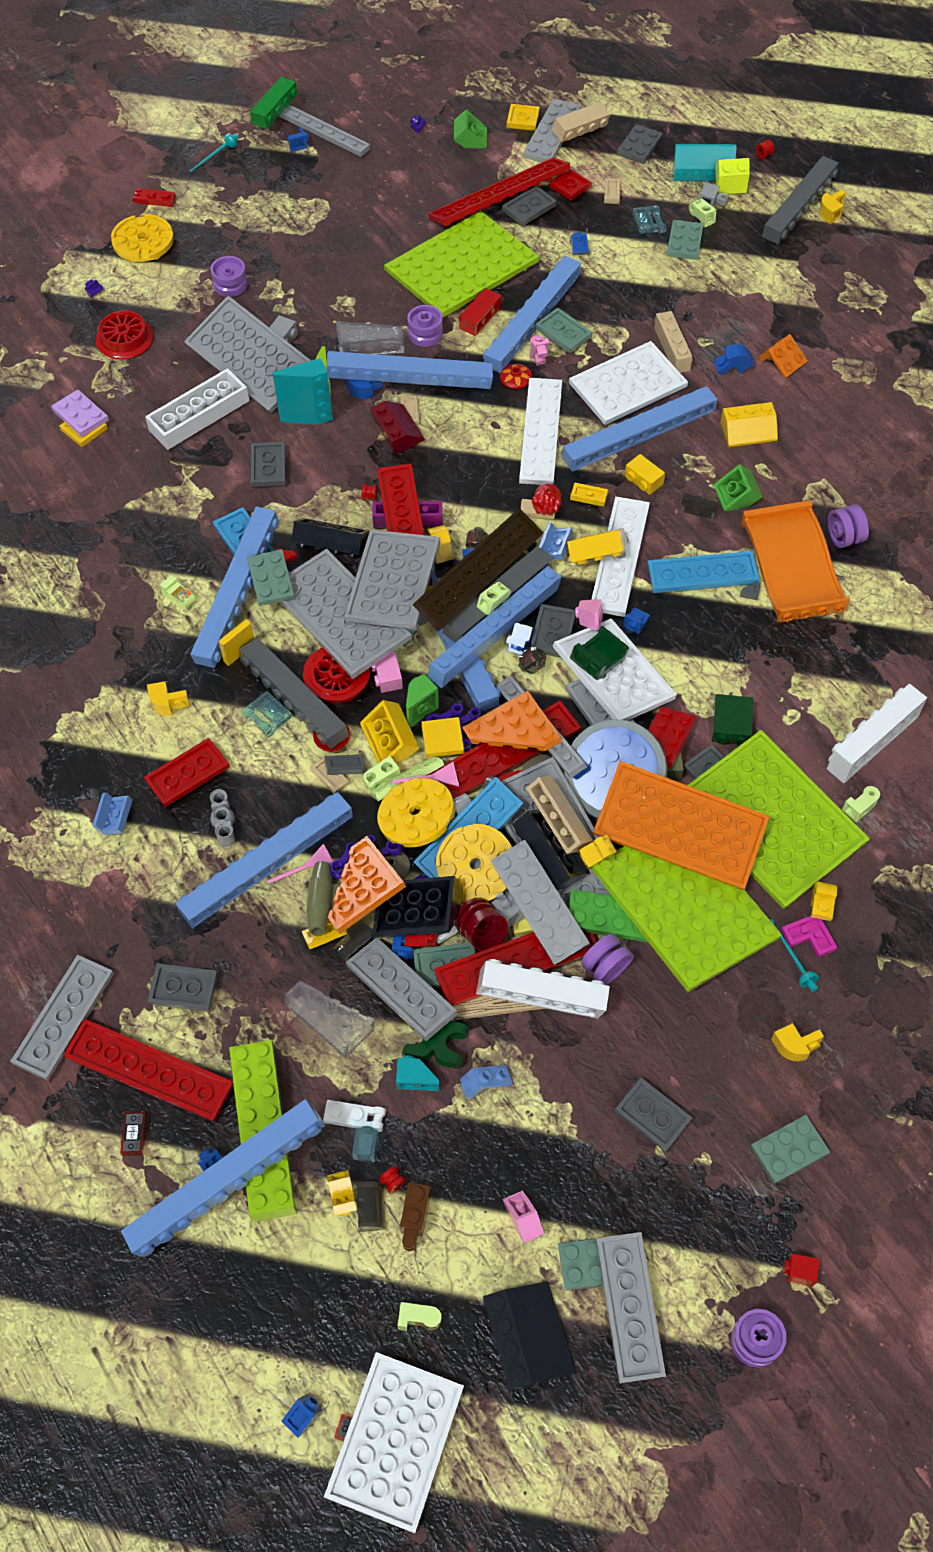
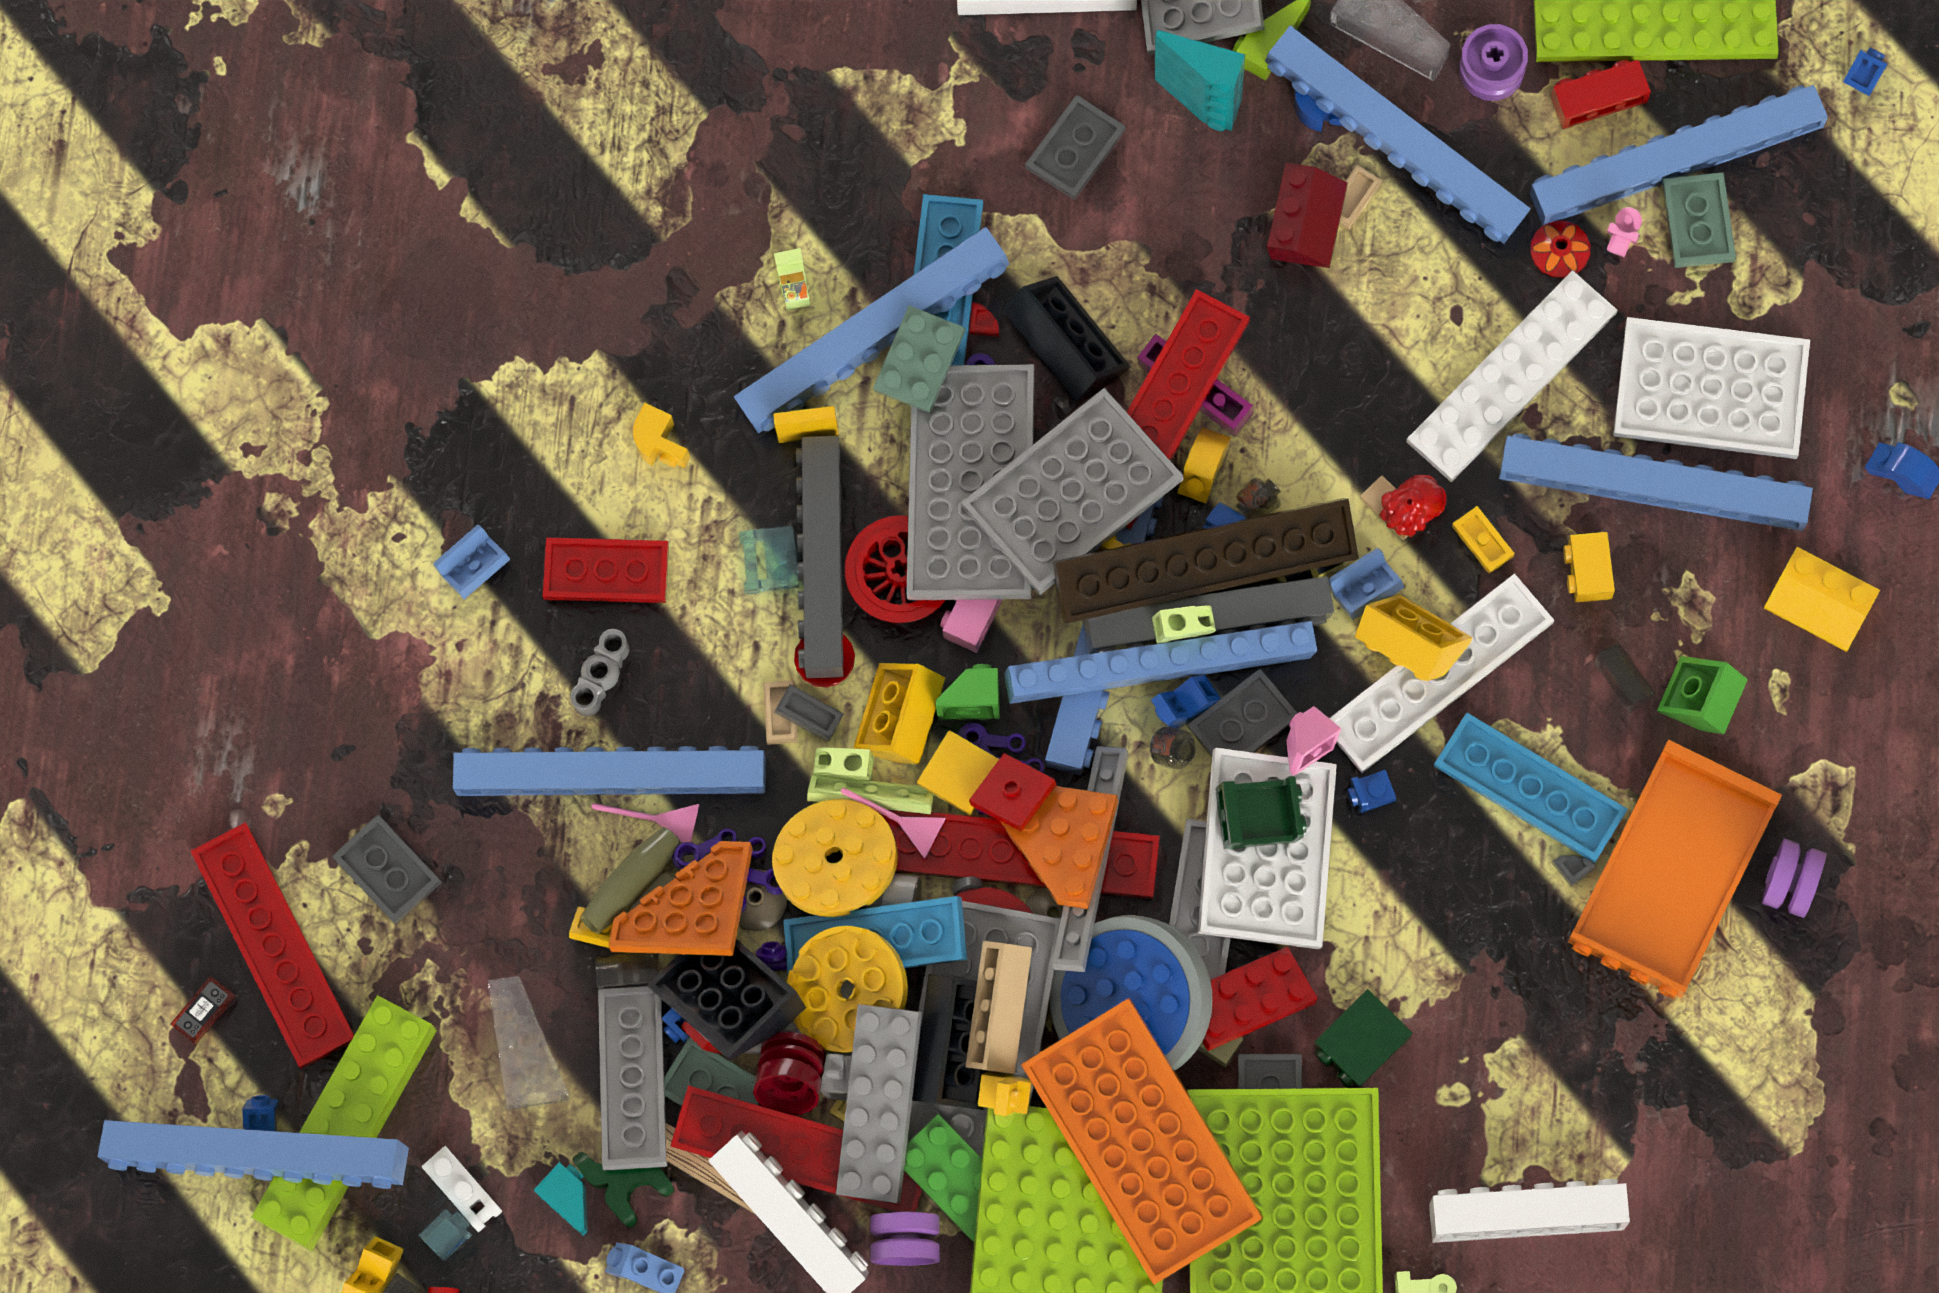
camera: 45 degrees right, 15 degrees up
light grey plate [10,955,114,1081] -> none
red wheel [361,483,378,501] -> none
tan brick [654,311,692,373] -> none
none -> red plate [969,753,1056,832]

